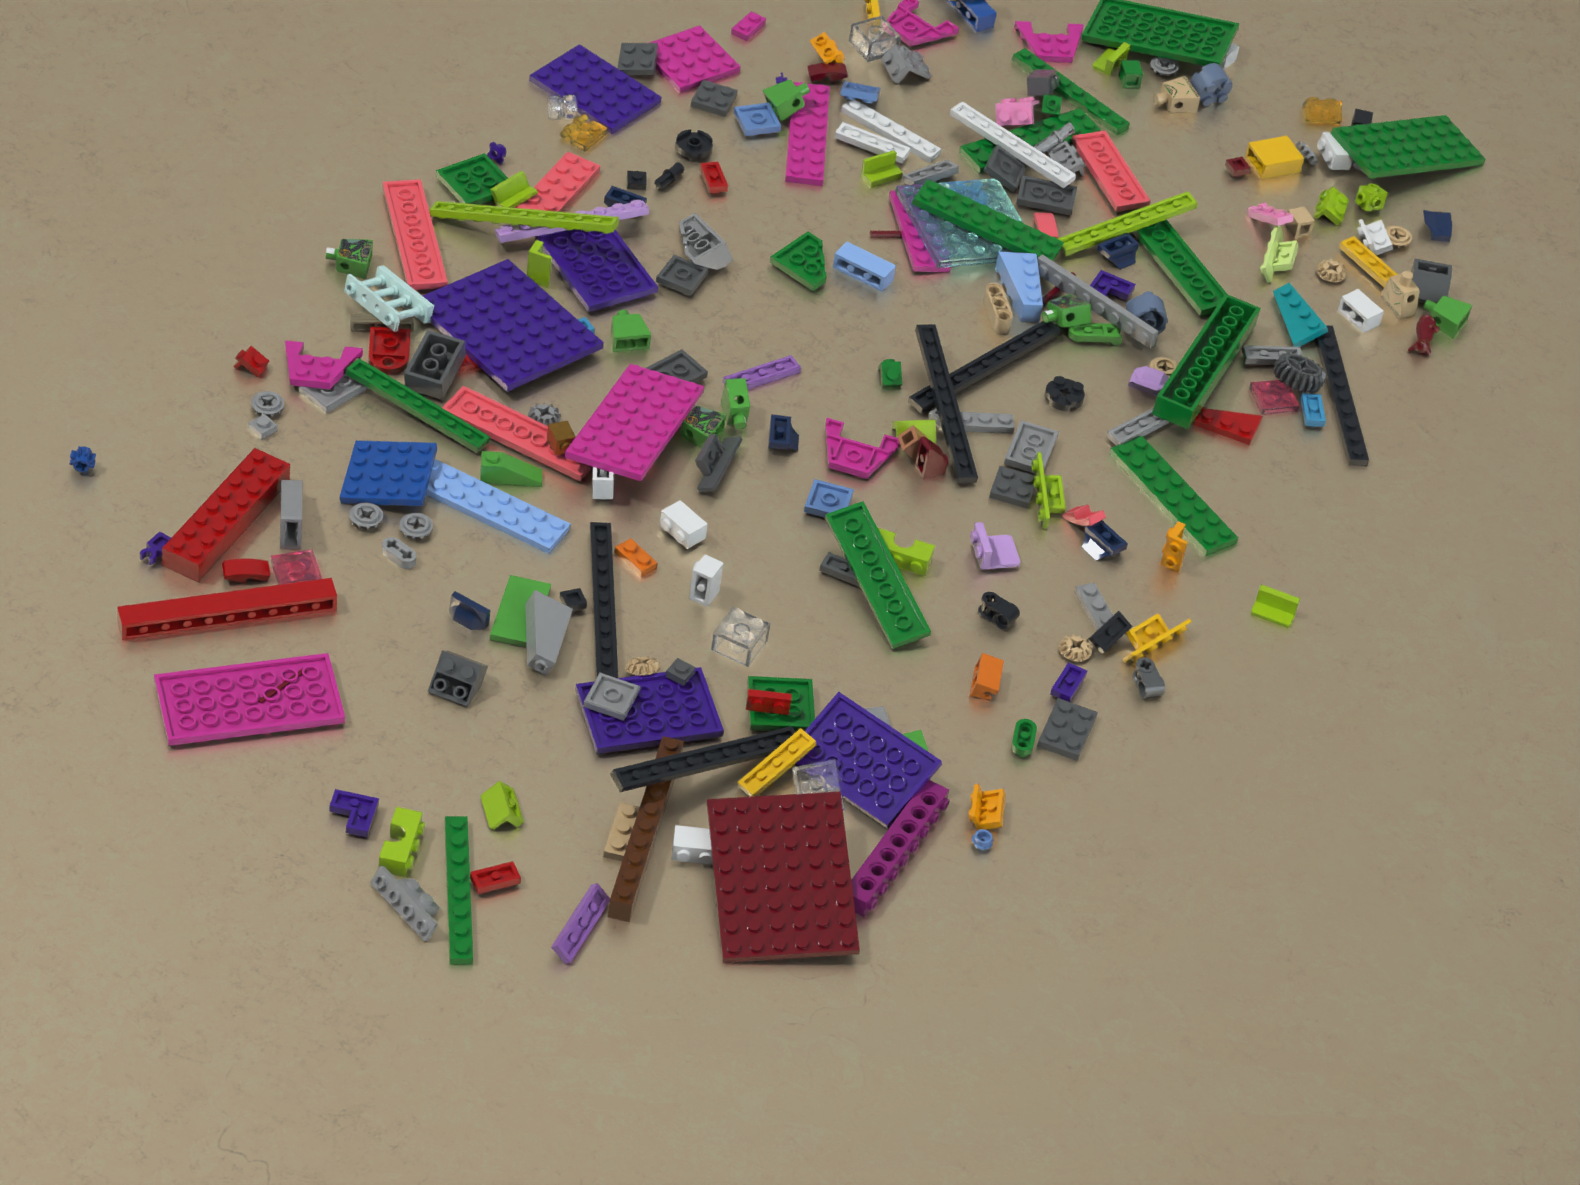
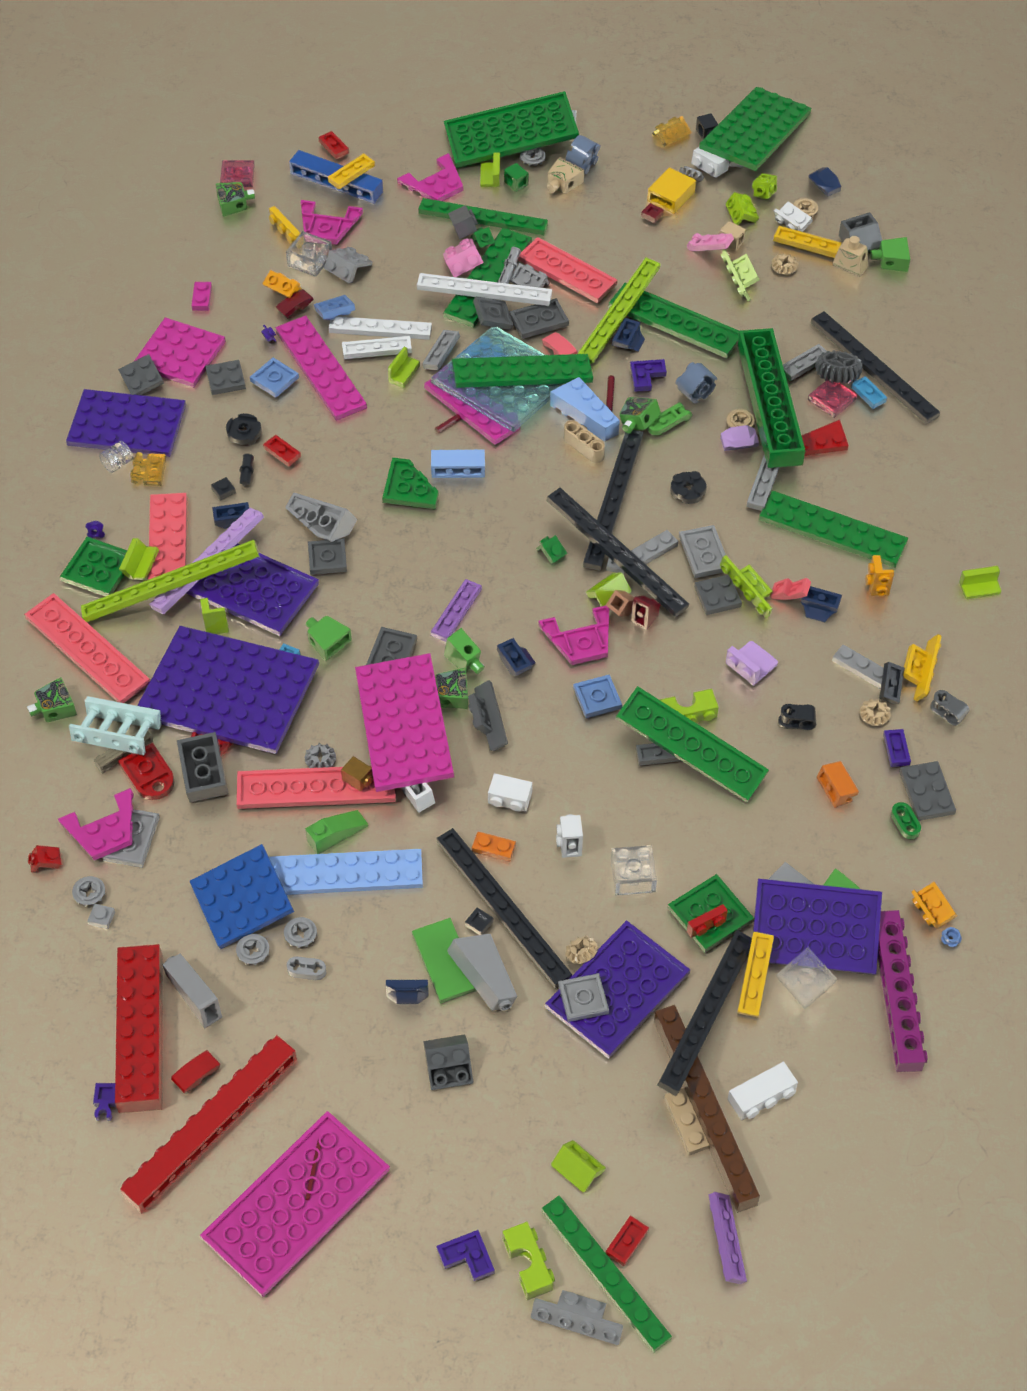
camera: 25 degrees left, 10 degrees up
clear pink plate [271,549,322,585] -> none
green plate [346,358,490,453] -> none
dark grey plate [666,658,696,686] -> none
dark red plate [707,791,860,963] -> none
bright green torso [763,80,810,121] -> none
light grey plate [1037,255,1158,349] -> none
teal wing [1273,283,1328,347] -> none
white brick [1338,289,1384,333] -> none
dark red animal [1408,315,1440,356] -> none

